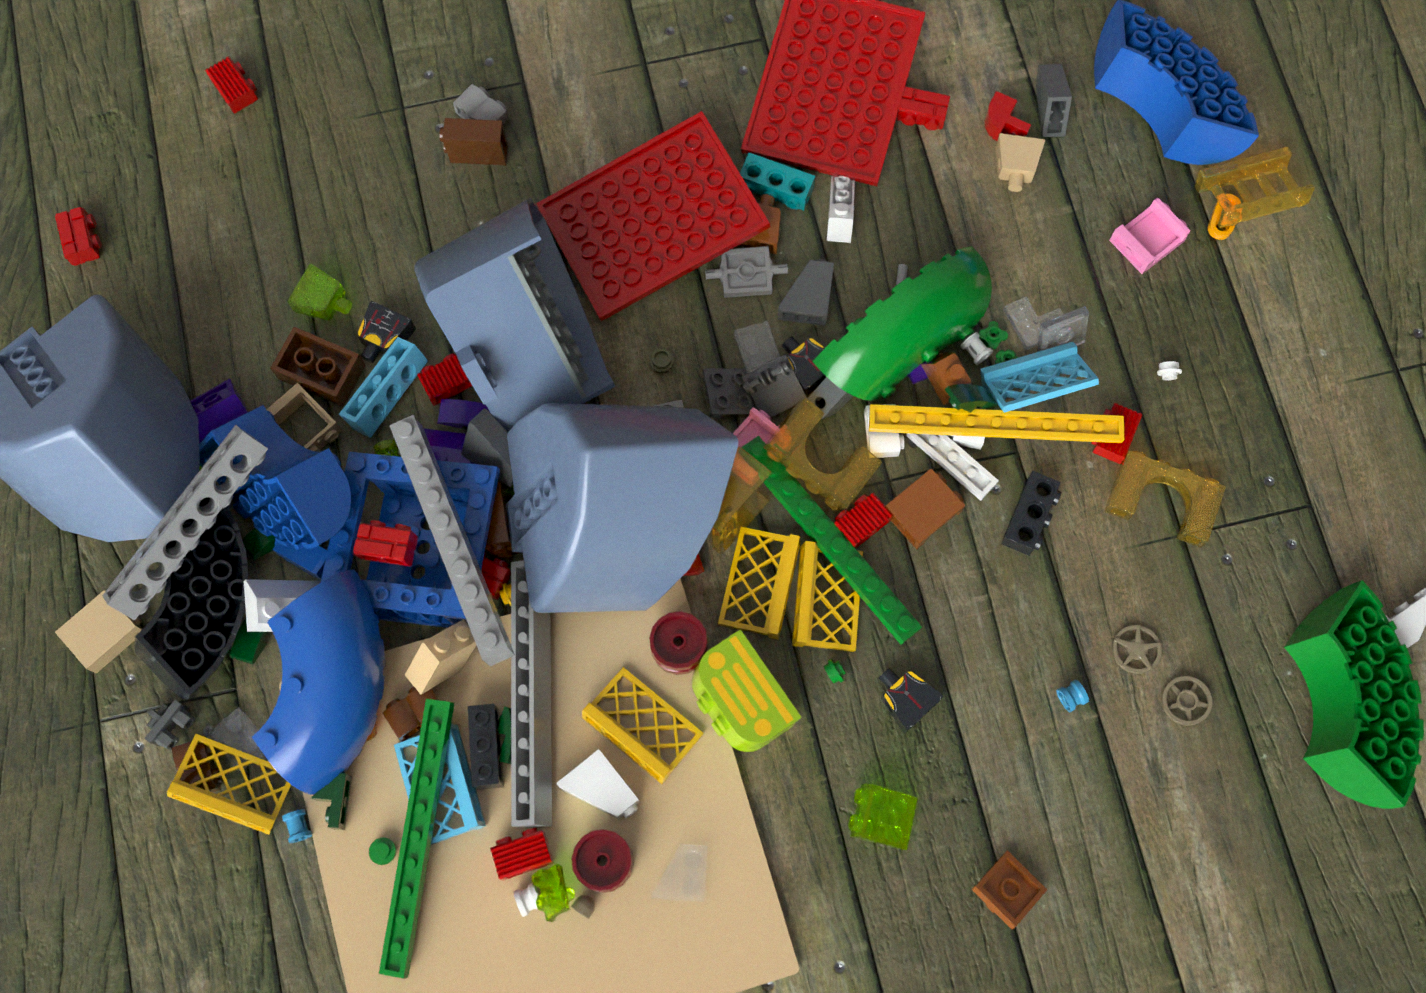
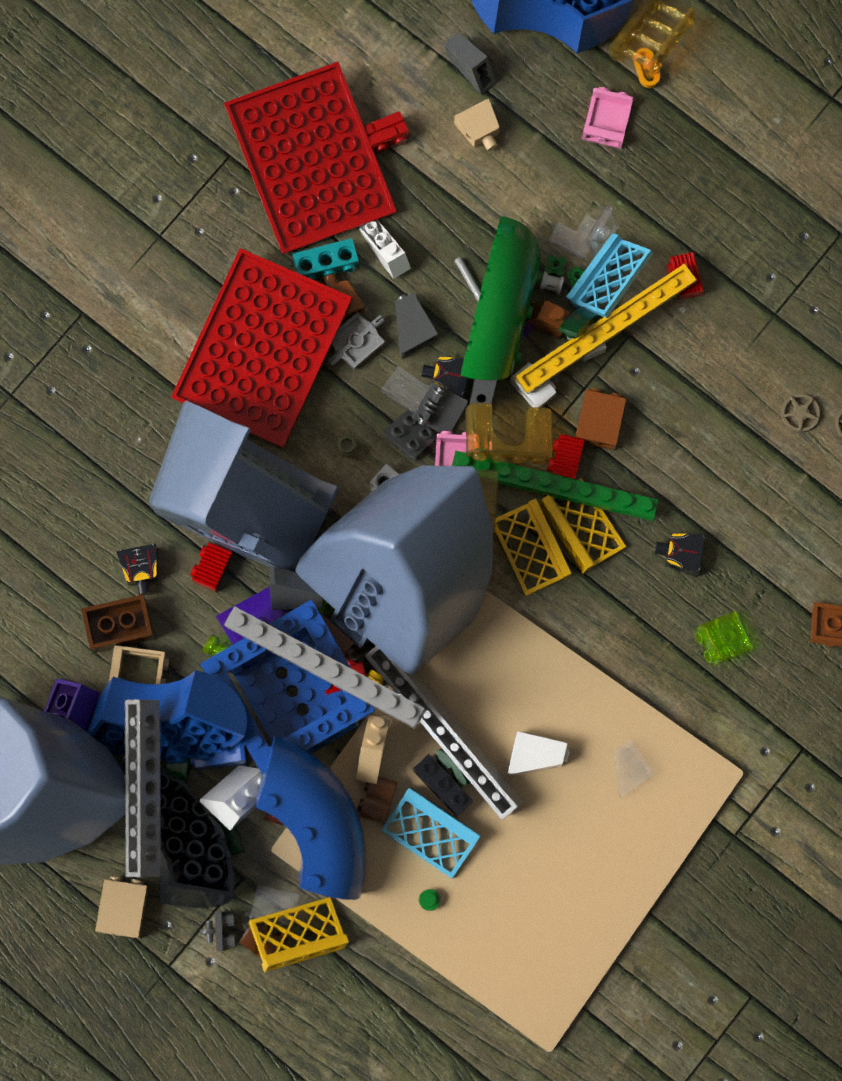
camera: 45 degrees left, 5 degrees up
dark azure bush [282,809,312,843] -> none
clear neon green torso [287,263,352,321] -> none
dark green slope [311,773,352,830] -> none
medium azure brick [339,337,428,438] -> none
red brick [353,520,418,566] -> none
green plate [379,699,455,979] -> none
dark purple slope [437,399,490,428] -> none
reddish brown brick [439,118,508,165] -> none
light grey brick [453,84,508,124] -> none
red brick [490,828,554,881] -> none
white wheel [513,882,544,917] -> none
clear neon green hips [531,864,575,922] -> none
dark red wheel [571,829,634,893] -> none
dark tan hinge [571,895,595,919] -> none
yellow fence [582,667,704,784] -> none
dark red wheel [649,611,708,675] -> none
lime brick [692,629,802,752] -> none
green plate [824,658,846,684] -> none
white plate [906,433,999,501] -> none
red brick [984,91,1031,141] -> none
black brick [1001,470,1062,556] -> none
dark azure wheel [1056,679,1089,712] -> none
clear yellow arch [1104,451,1226,548] -> none
white plate [1157,361,1182,380] -> none

